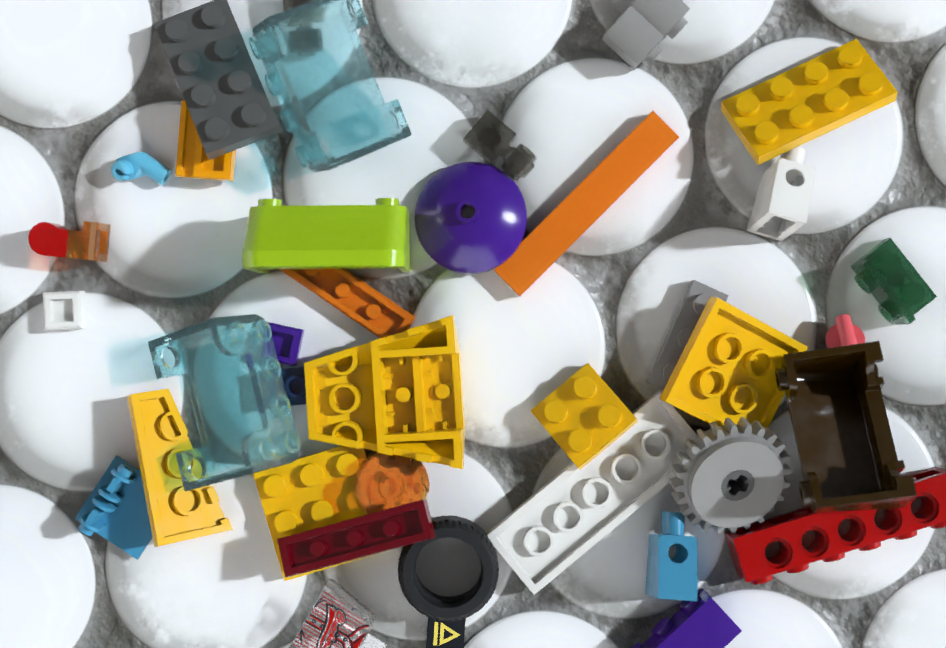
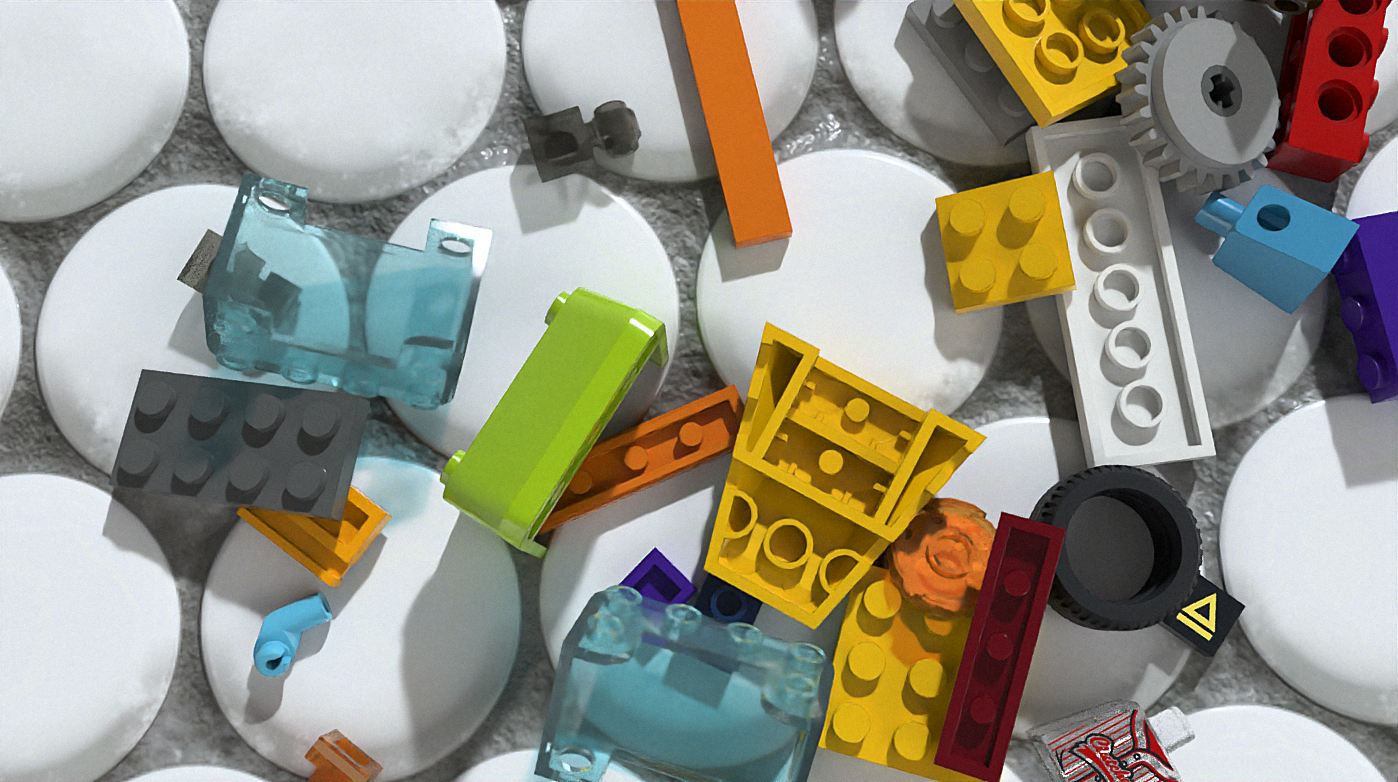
camera: 55 degrees left, 10 degrees down
dark purple dish [414,162,527,274] -> none

